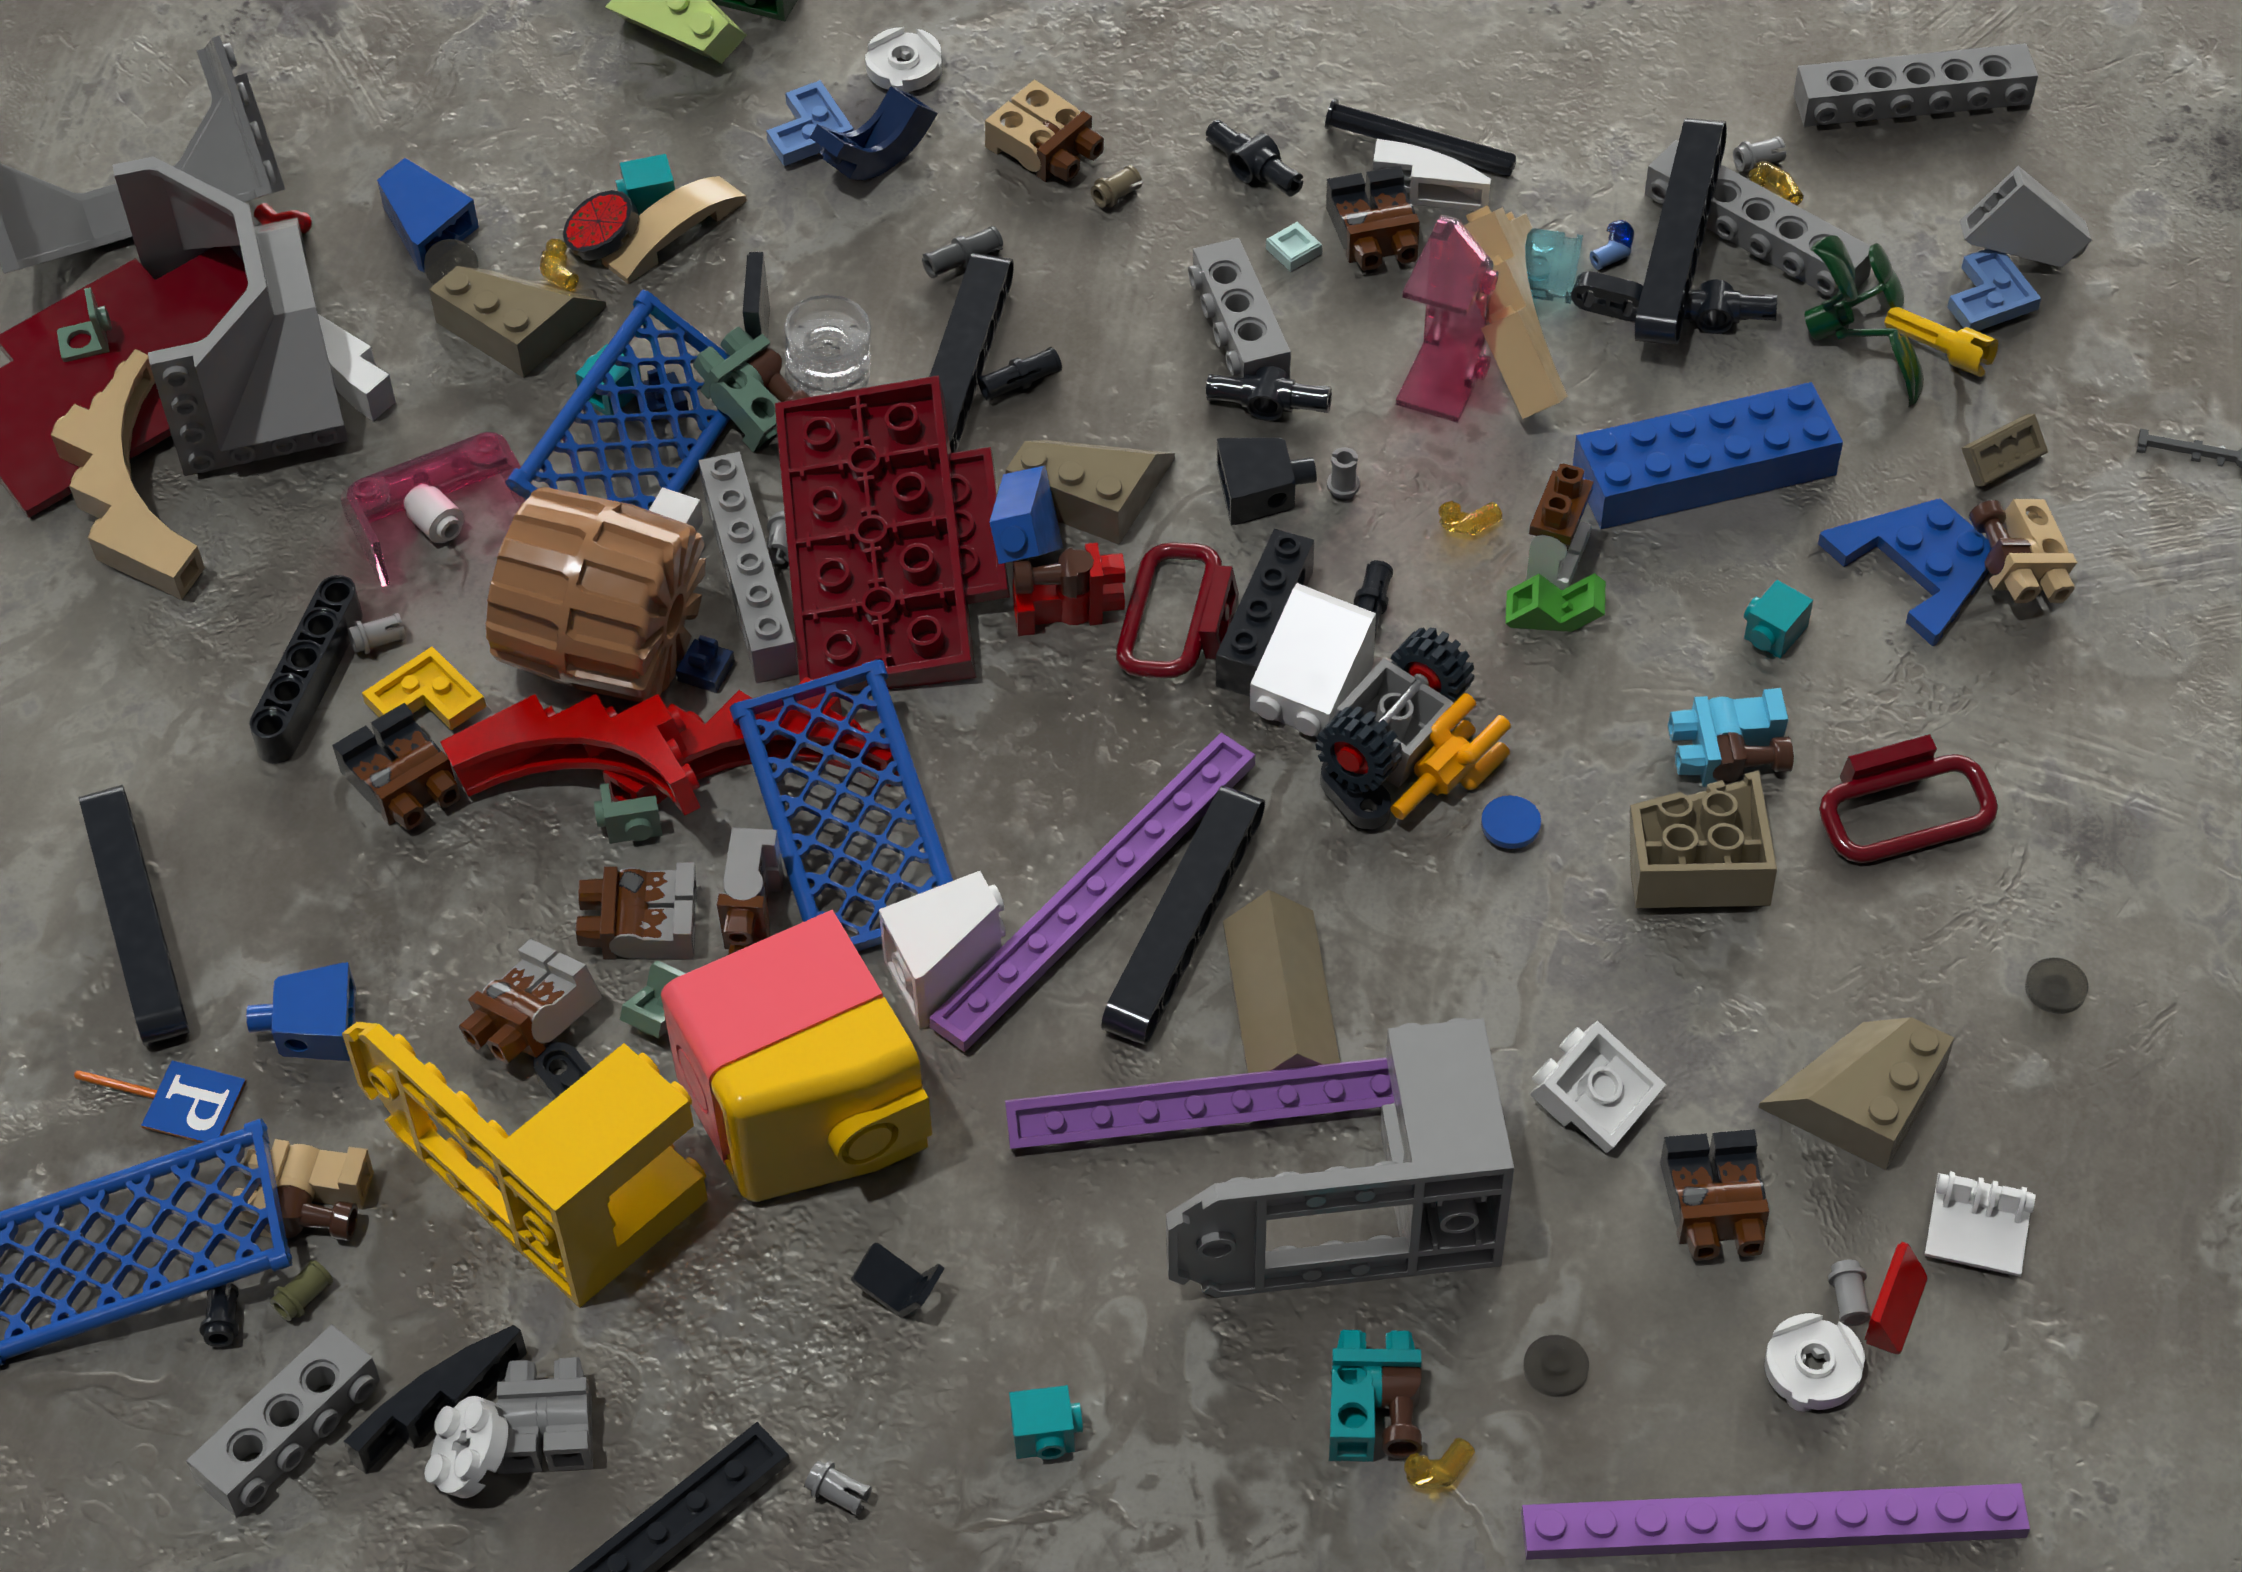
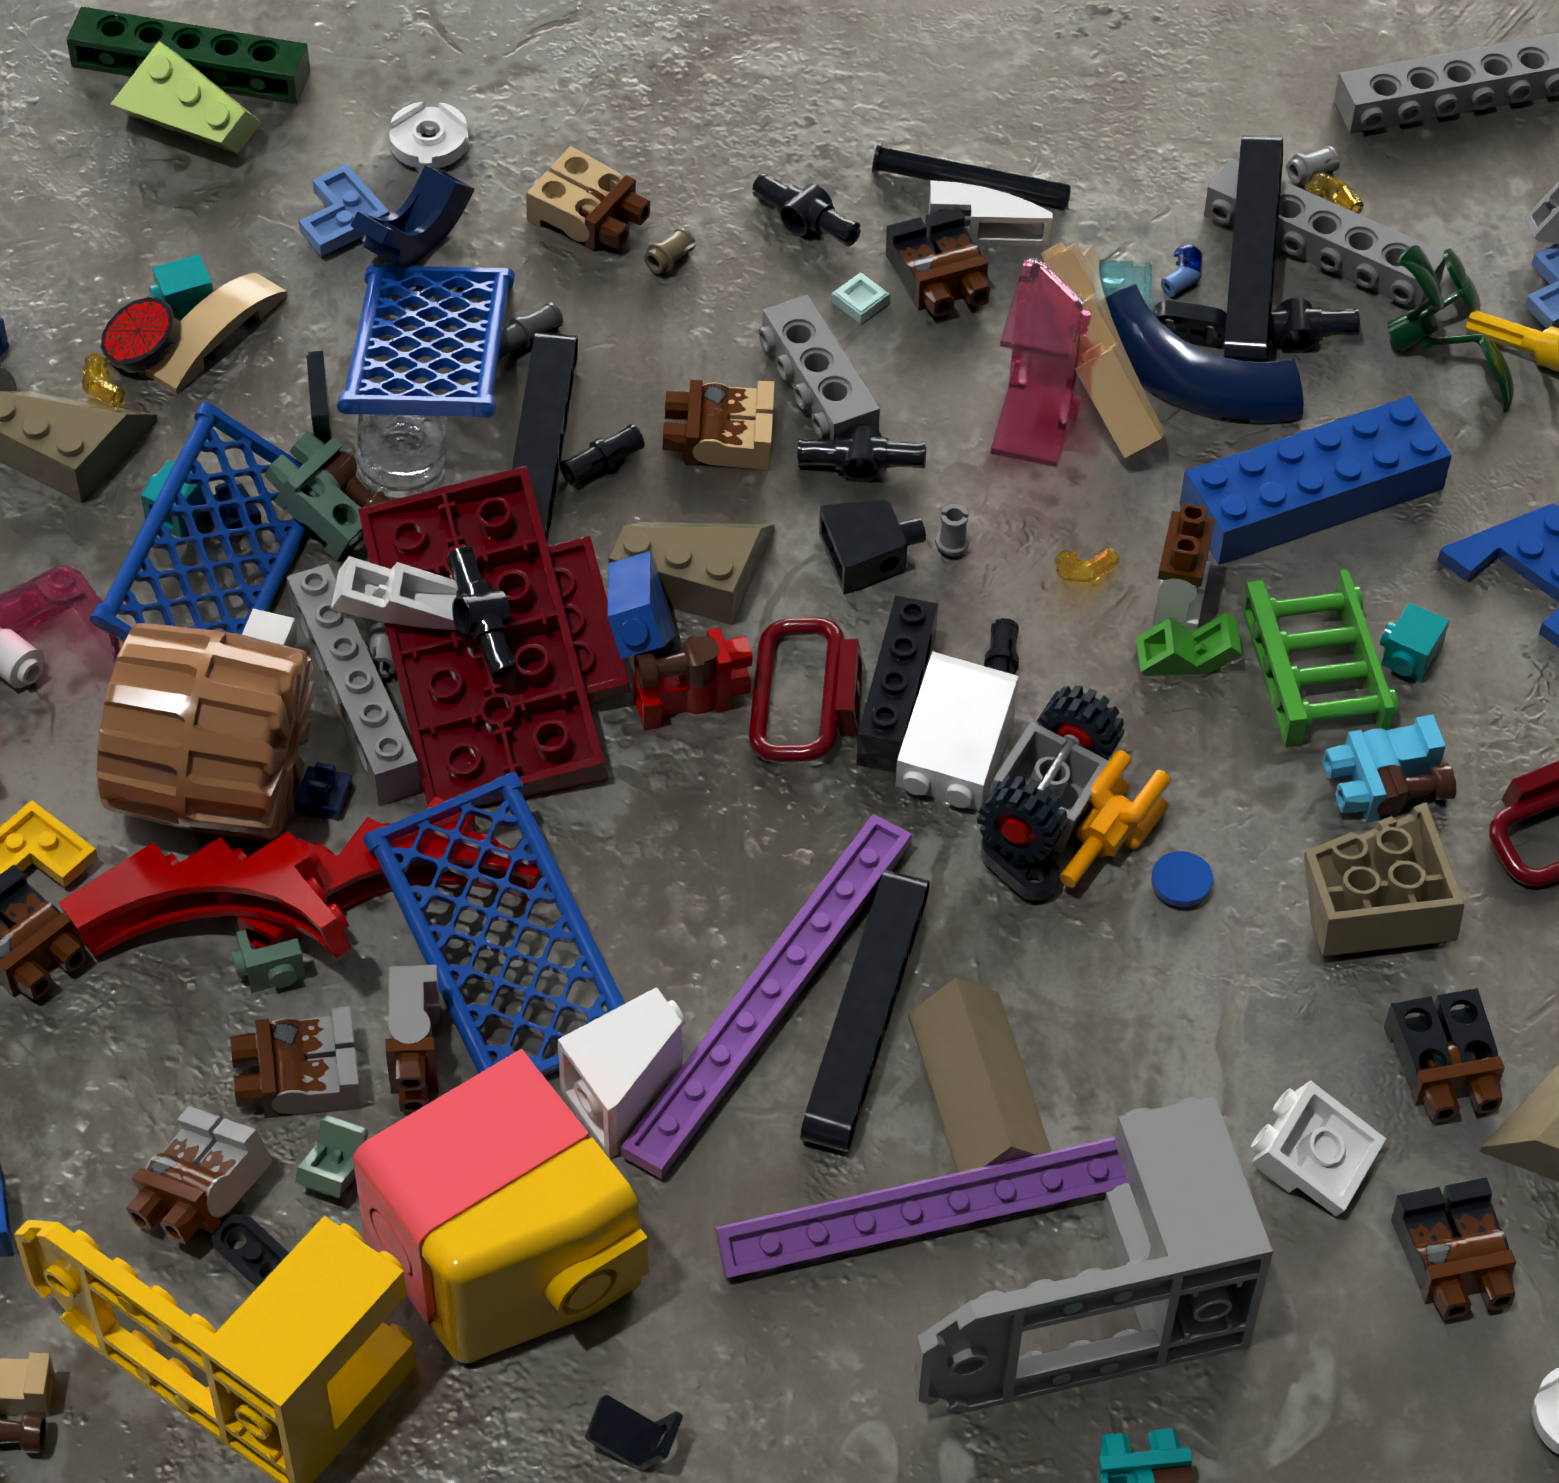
camera: 10 degrees left, 0 degrees up
clear smoke piece [1523,1335,1589,1397] -> none
none -> white slope [331,556,458,630]
none -> blue door [337,265,515,418]
none -> black pin [446,546,517,678]
none -> hips [662,379,775,470]
none -> dark blue brick [1105,284,1304,424]
none -> bright green fence [1242,569,1398,747]
none -> hips [1384,988,1505,1122]

